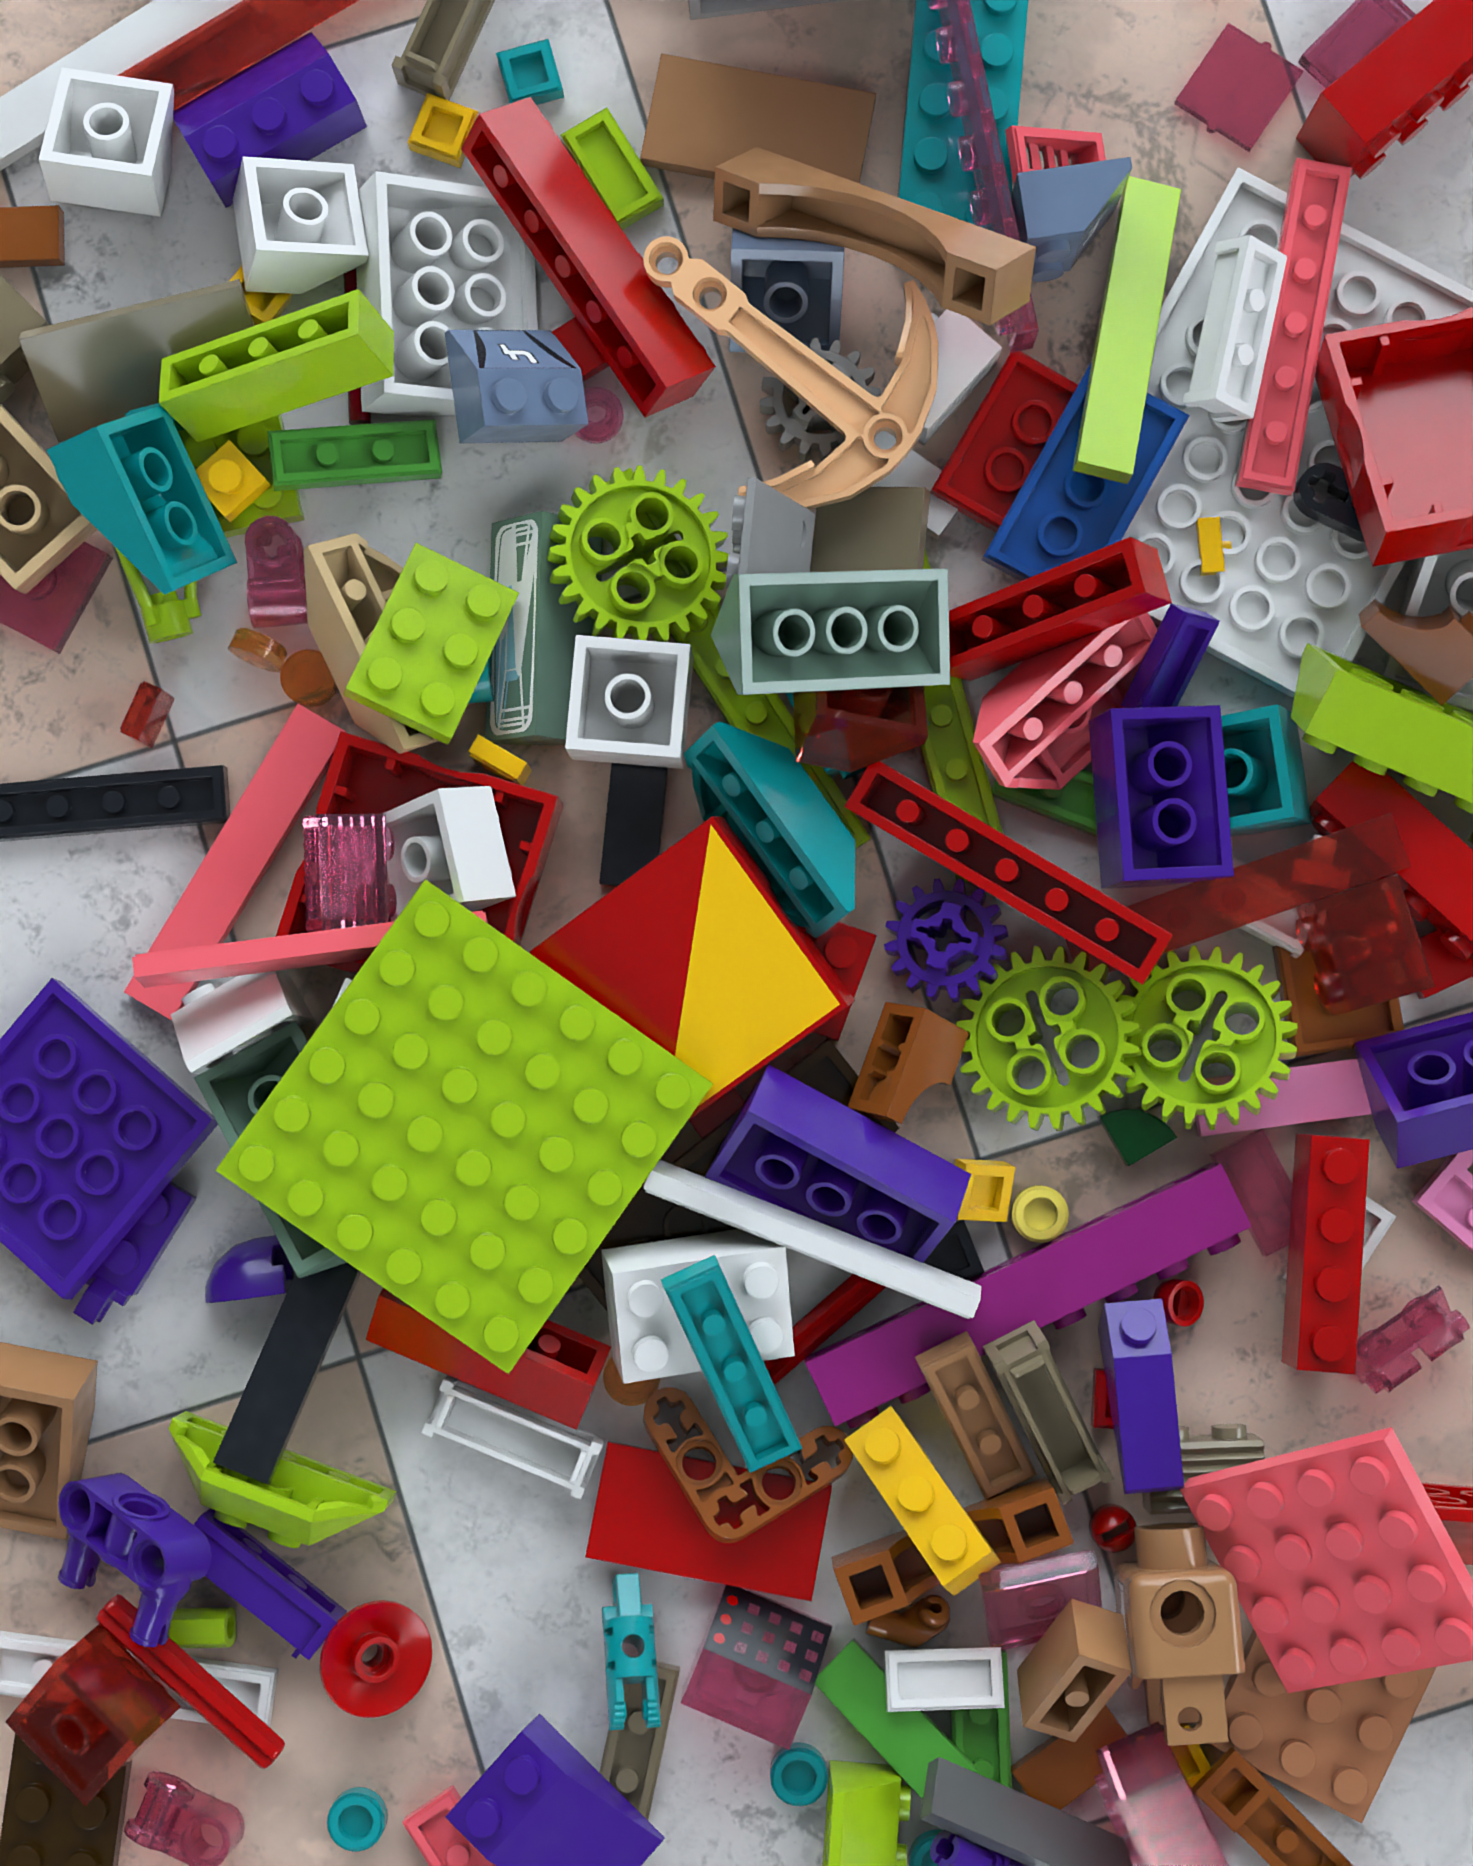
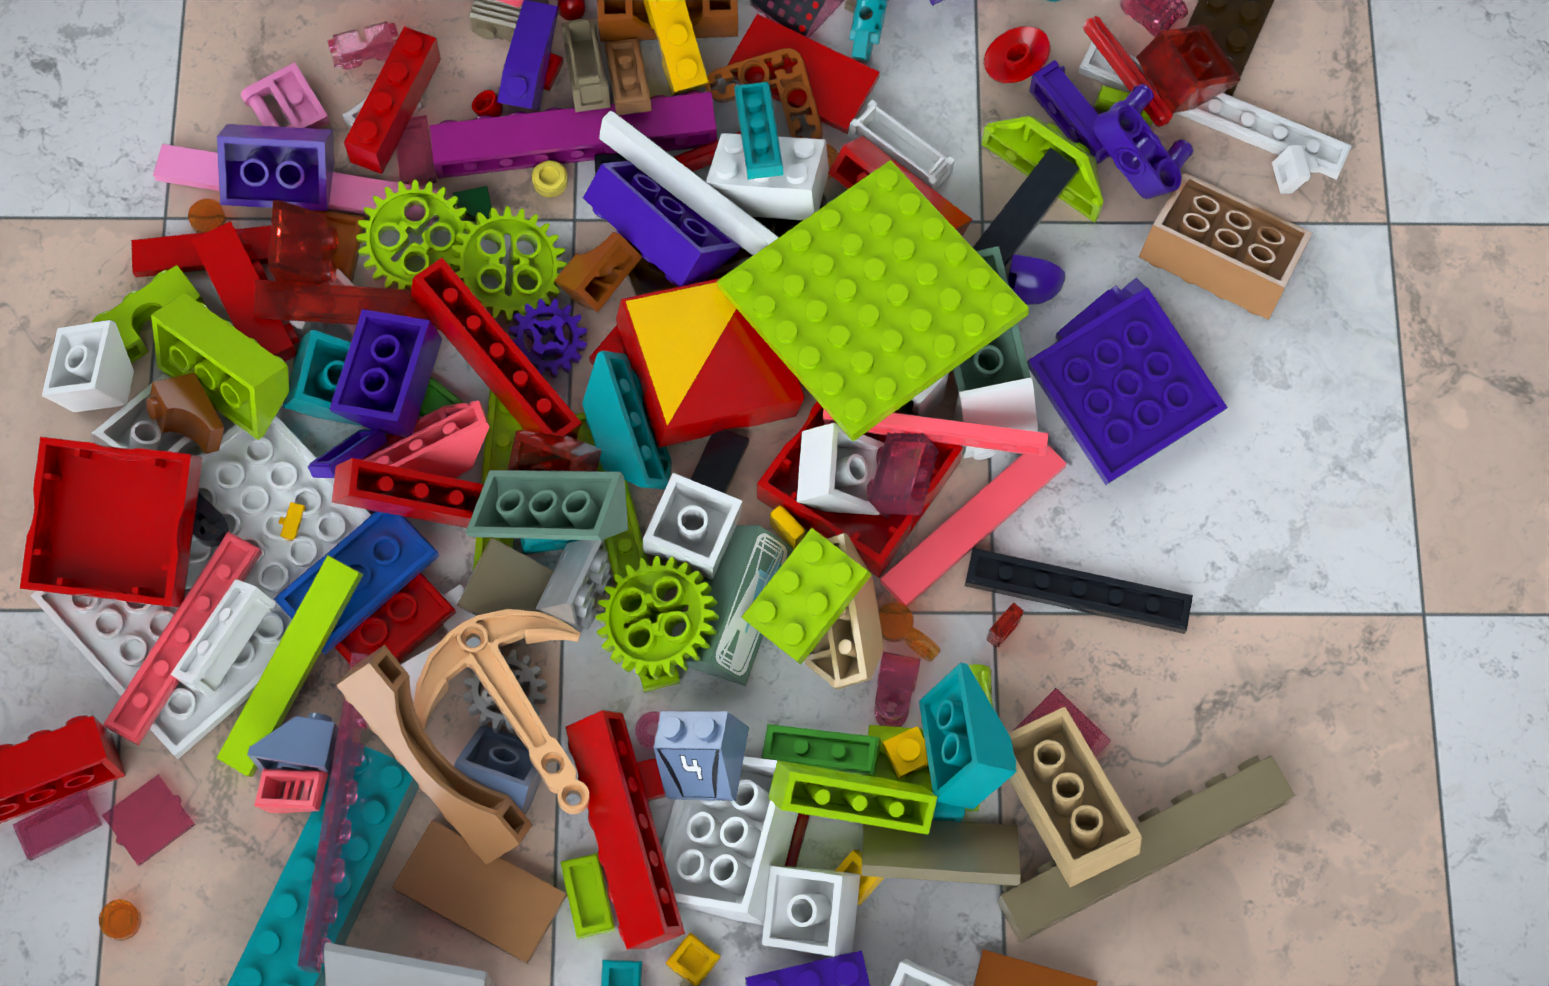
camera: 170 degrees left, 15 degrees down
yellow plate [954,1158,1016,1222] -> none

